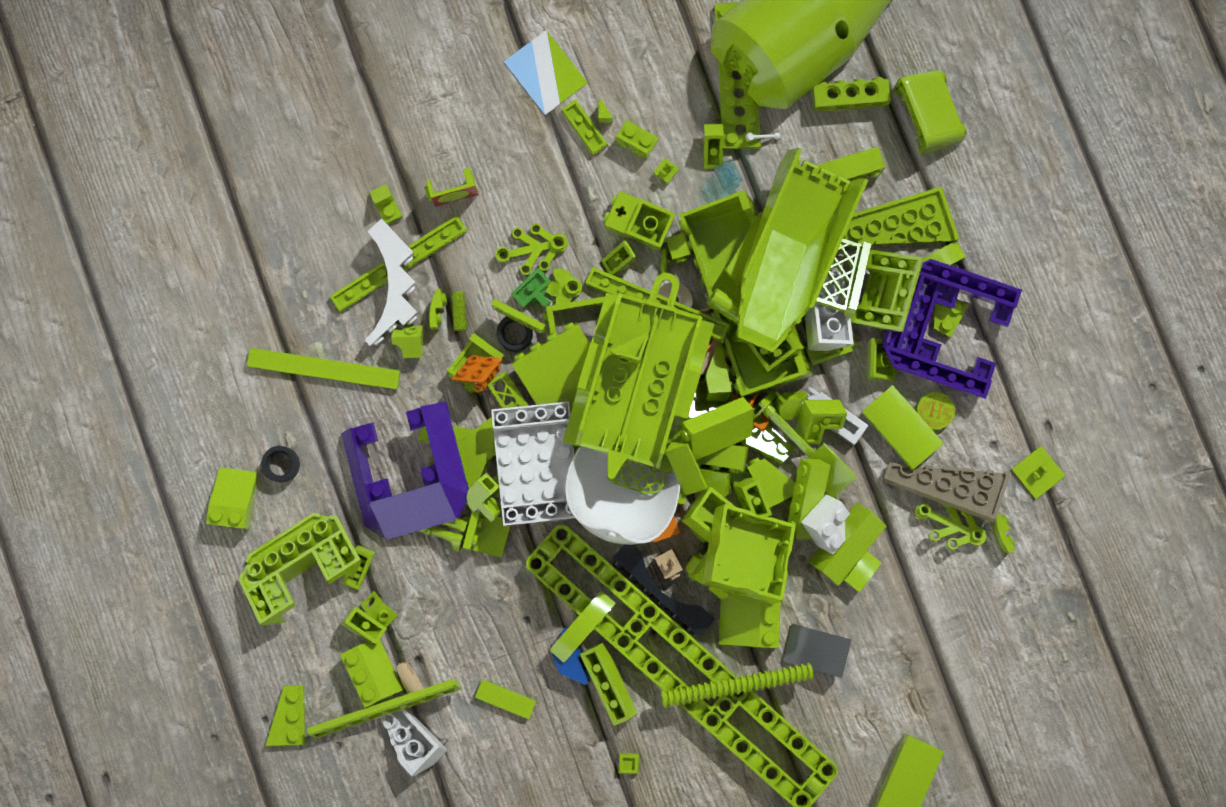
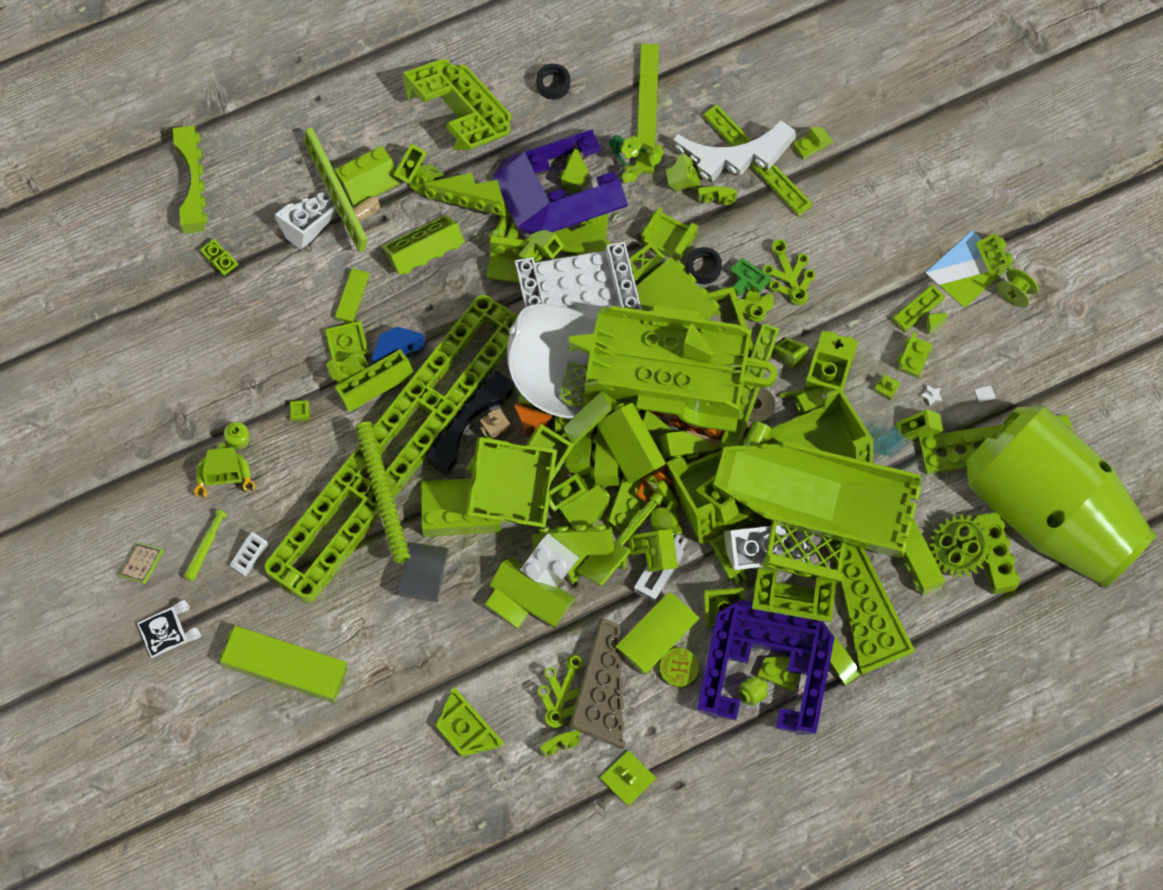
camera: 80 degrees right, 15 degrees down
lime slope [206,467,258,529] -> none
lime wing [266,685,306,746] -> none
lime slope [341,545,375,590] -> none
lime panel [424,168,479,207] -> none
lime piece [451,291,467,331] -> none
orange hinge [452,355,503,392] -> none
lime tile [491,299,547,334] -> none
lime slope [550,591,616,663] -> none
white hinge [745,133,781,141] -> none
lime windscreen [894,69,967,156] -> none
none -> lime tile [324,321,370,362]
none -> lime brick [326,353,370,384]
none -> lime slope [381,215,465,275]
none -> lime slope [424,173,506,216]
none -> lime wing [436,687,505,757]
none -> lime slope [559,149,588,193]
none -> lime plant [609,135,664,183]
none -> lime head [738,676,768,706]
none -> white piece [920,385,943,407]
none -> lime gear [929,514,994,578]
none -> white sticker [975,386,996,403]
none -> lime bracket [976,233,1014,276]
none -> lime piece [997,268,1039,307]

